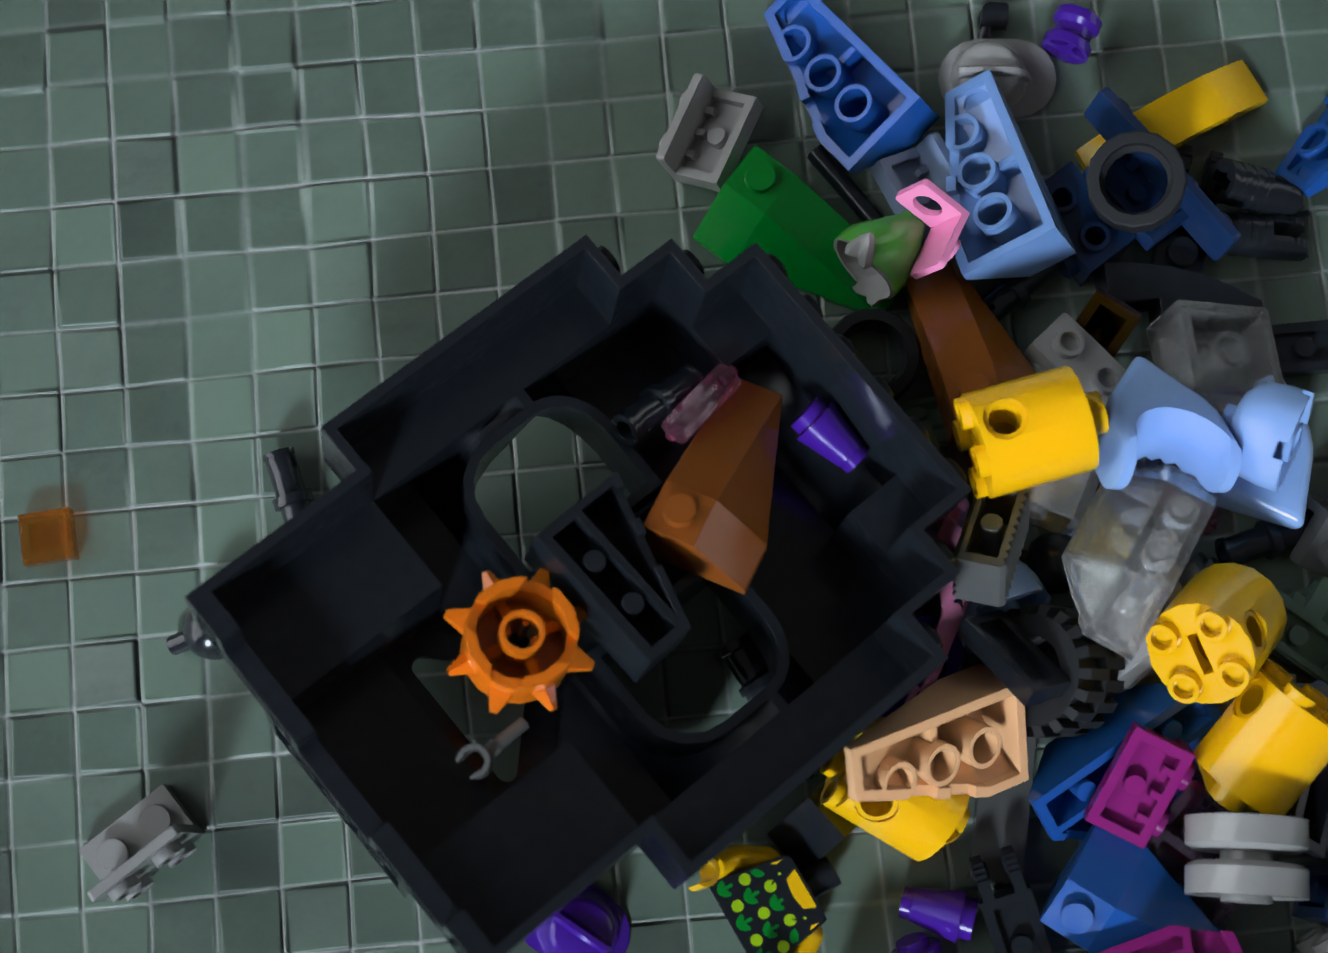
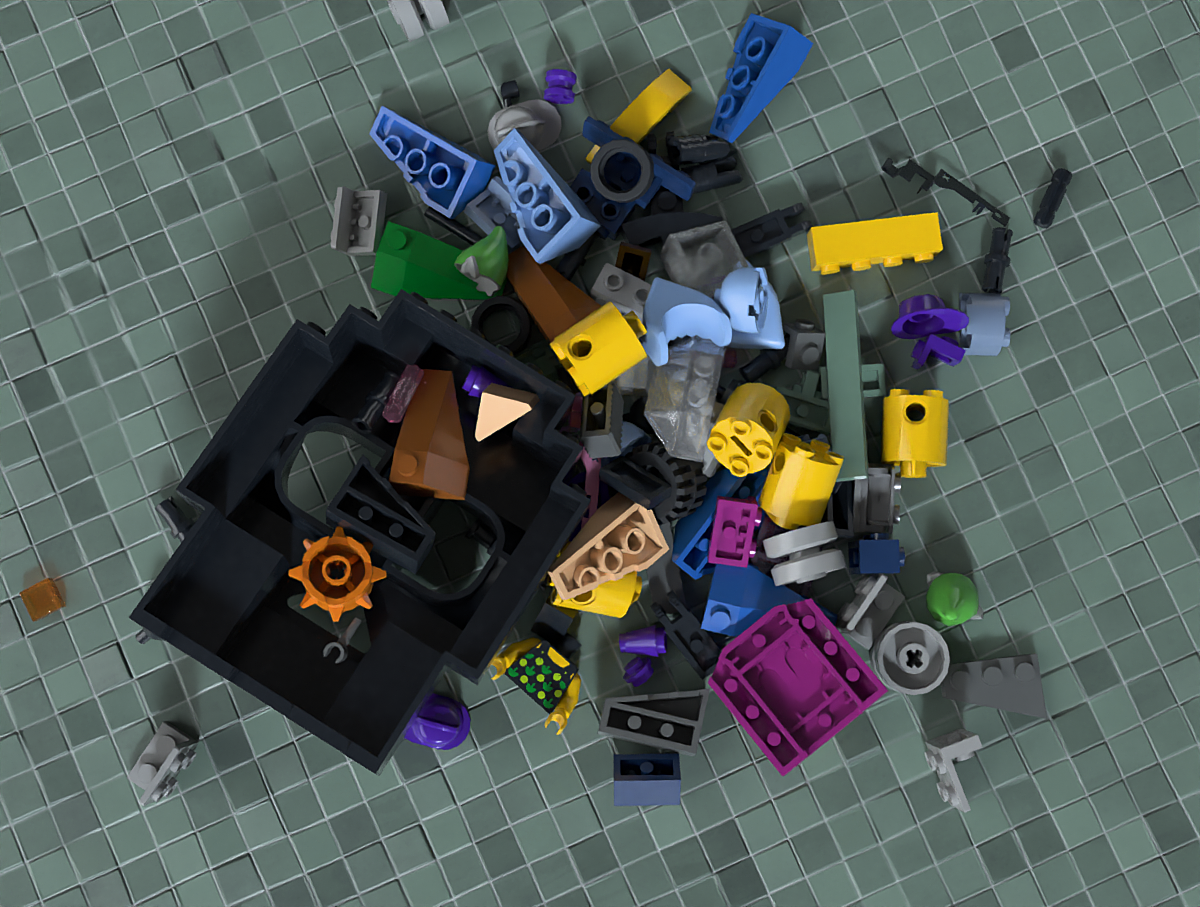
camera: 20 degrees left, 5 degrees up
bright pink bracket [895,179,970,279] -> none
none -> light nougat slope [475,383,540,442]

